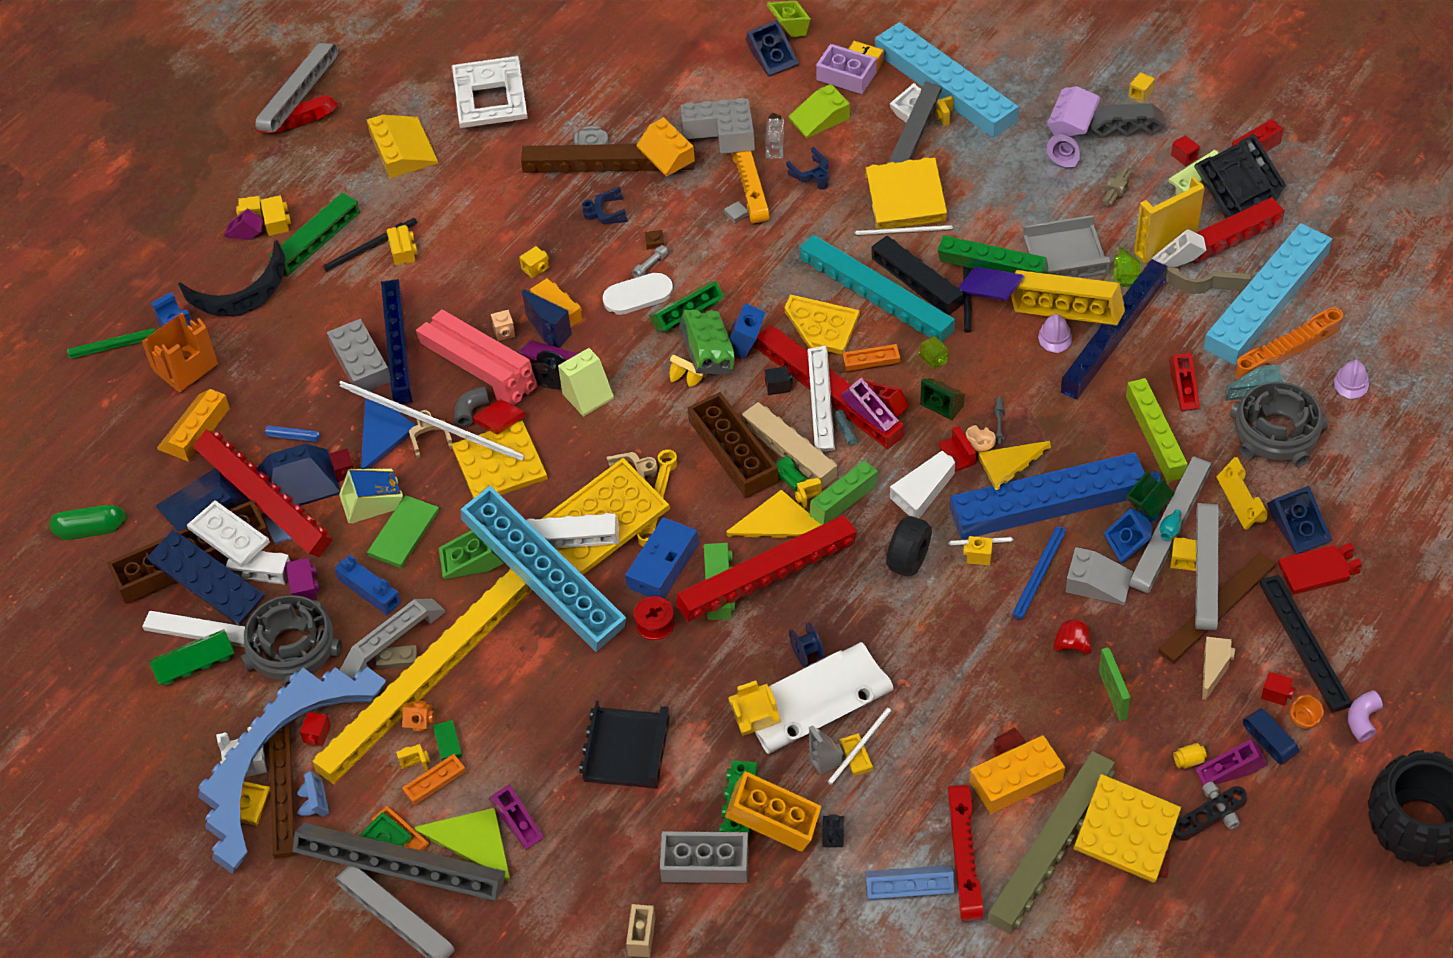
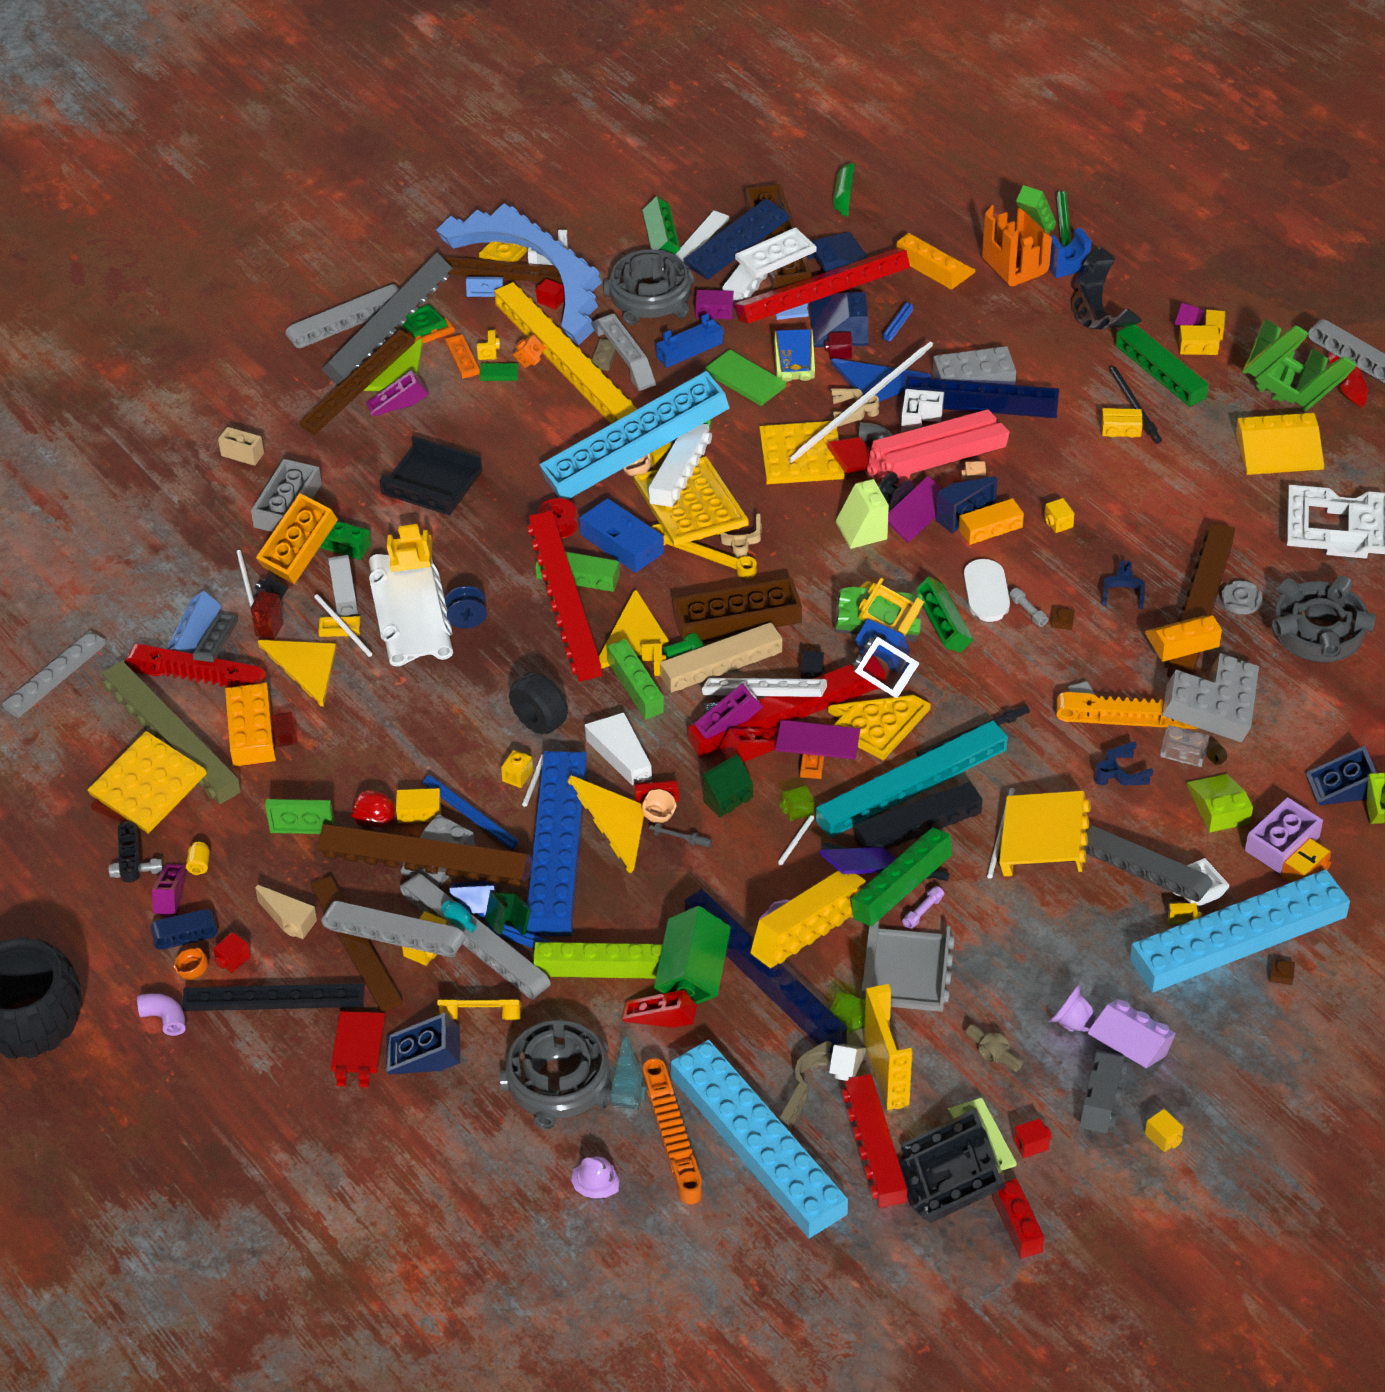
camera: 105 degrees right, 5 degrees down
none -> dark grey tile [193,613,238,662]
none -> white axle [237,550,260,627]
none -> clear red brick [250,591,284,640]
none -> yellow tile [258,640,337,707]
none -> reddish brown plate [300,330,415,435]
none -> reddish brown brick [317,824,533,887]
none -> yellow brick [396,788,442,824]
none -> green brick [654,906,731,1005]
none -> magenta piece [775,720,860,760]
none -> white axle [778,815,814,865]
none -> window [852,634,919,698]
none -> yellow window [858,578,924,637]
none -> white brick [901,389,944,432]
none -> black bar [916,705,1030,757]
none -> bright green brick [1016,185,1056,234]
none -> bright green piece [1242,319,1356,412]
none -> reddish brown plate [1269,959,1295,985]
none -> dark grey piece [1272,575,1376,662]

